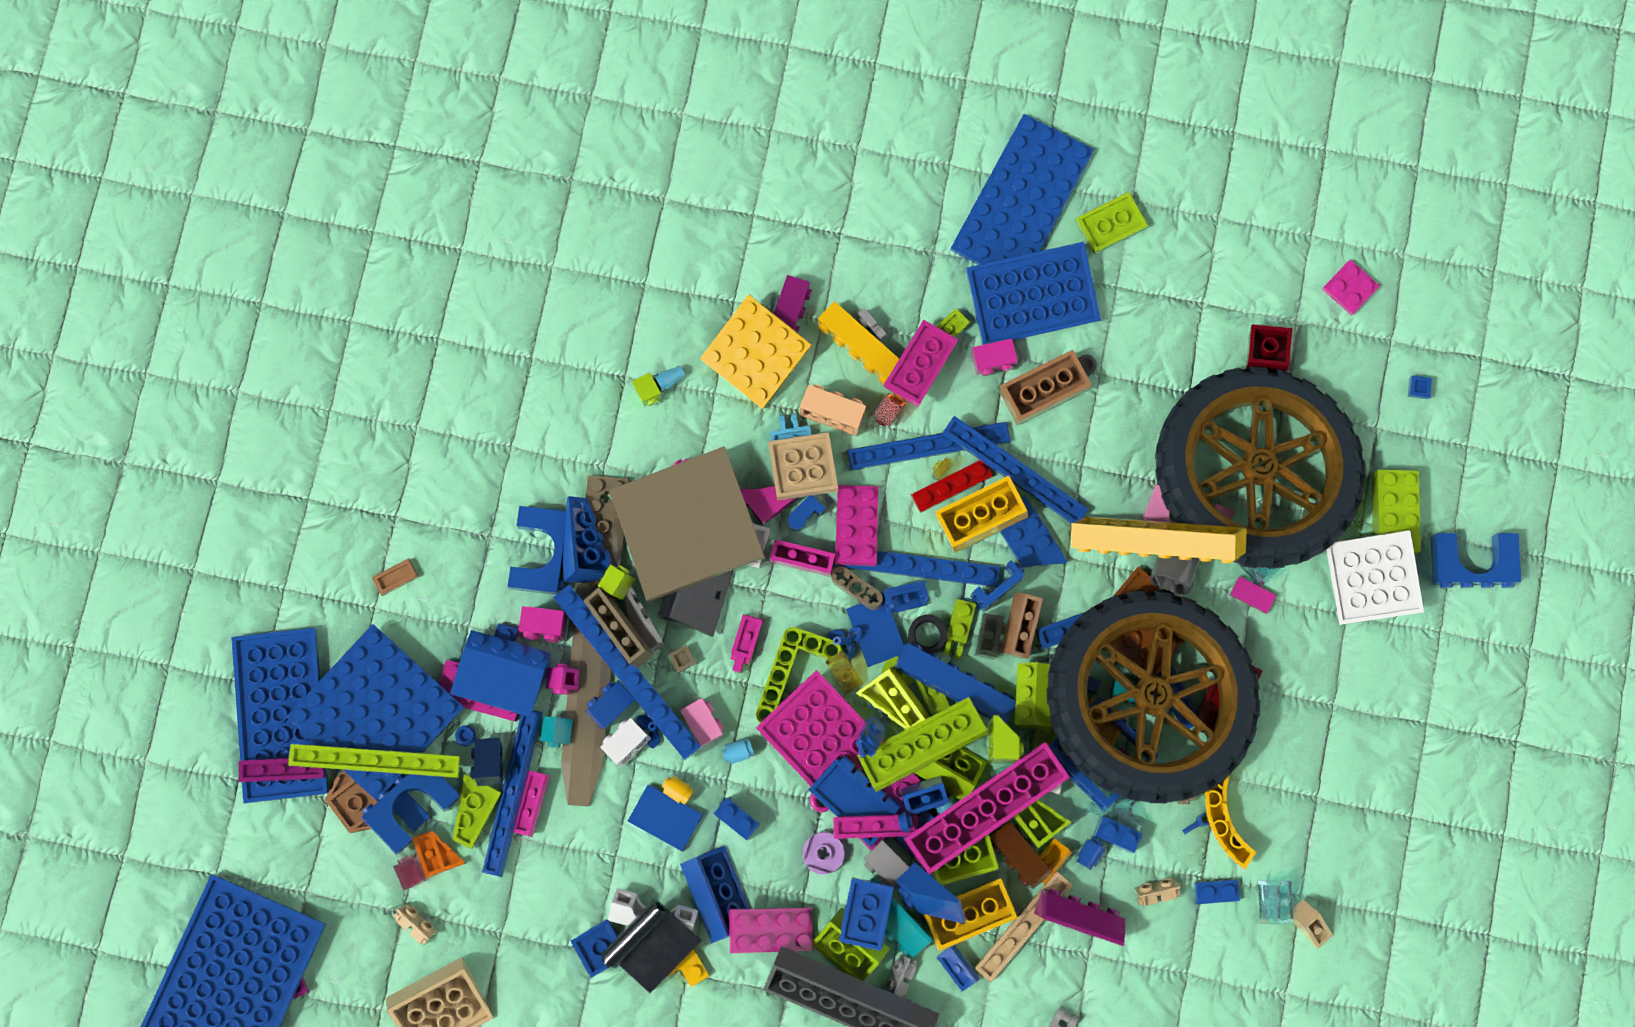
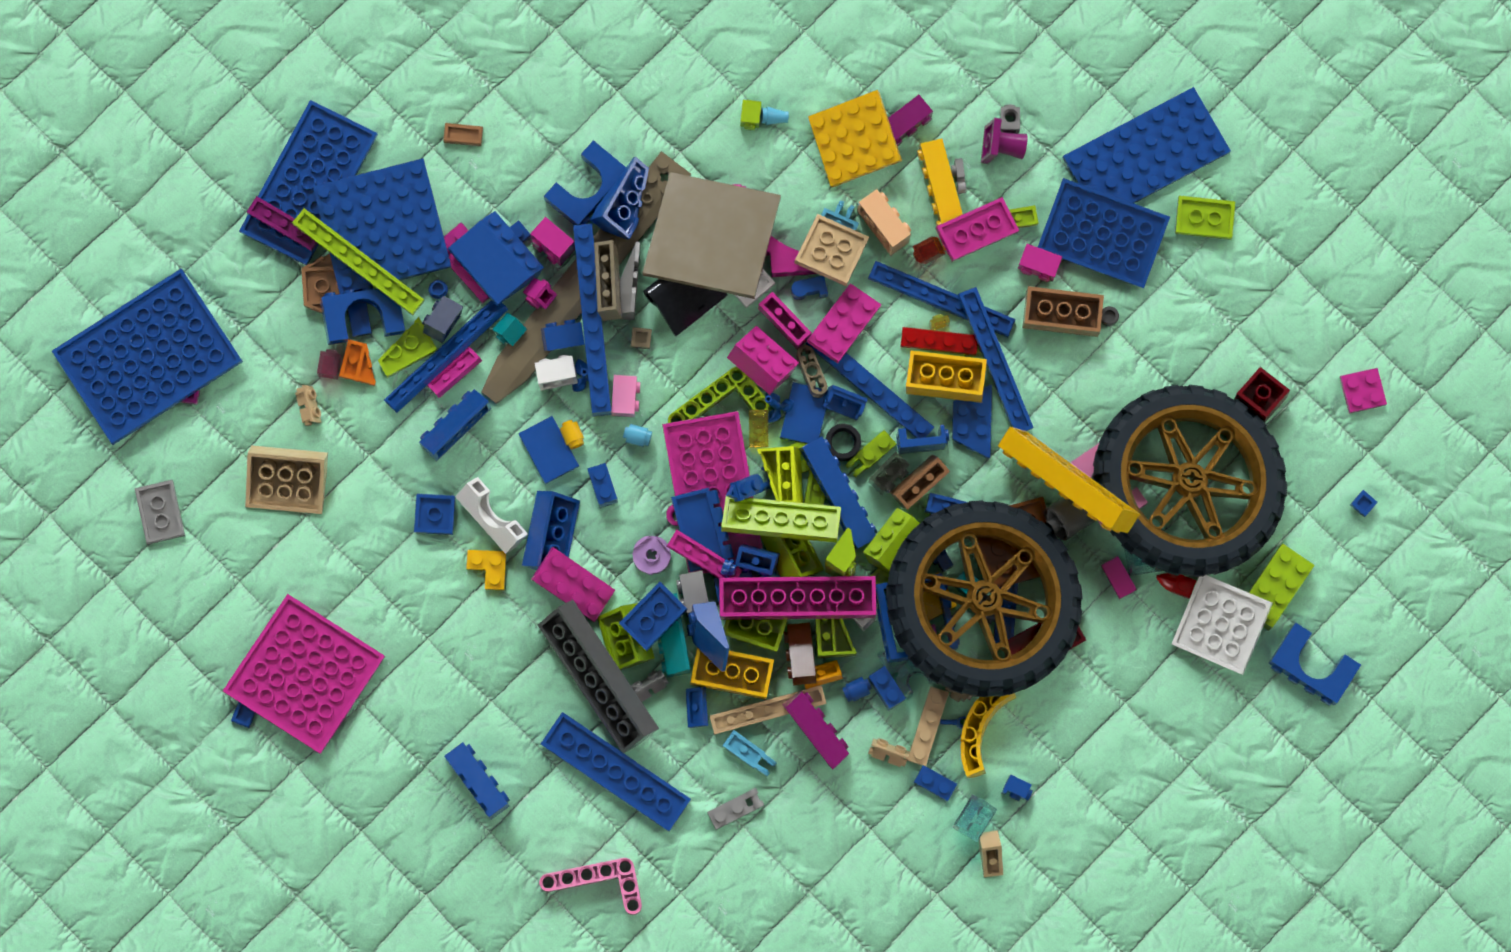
camera: 30 degrees right, 0 degrees up
lime brick [598,564,635,600] -> none
black door [602,899,701,993] -> none
dark pink hinge [731,614,763,674] -> none
none -> blue slope [419,389,491,461]
none -> medium azure hinge [722,730,777,776]
none -> dark pink brick [727,326,799,395]
none -> tan plate [907,686,949,766]
none -> magenta plant [981,118,1028,164]
none -> light grey brick [999,104,1020,134]
none -> blue brick [1001,775,1033,801]
none -> red plate [1156,573,1197,599]

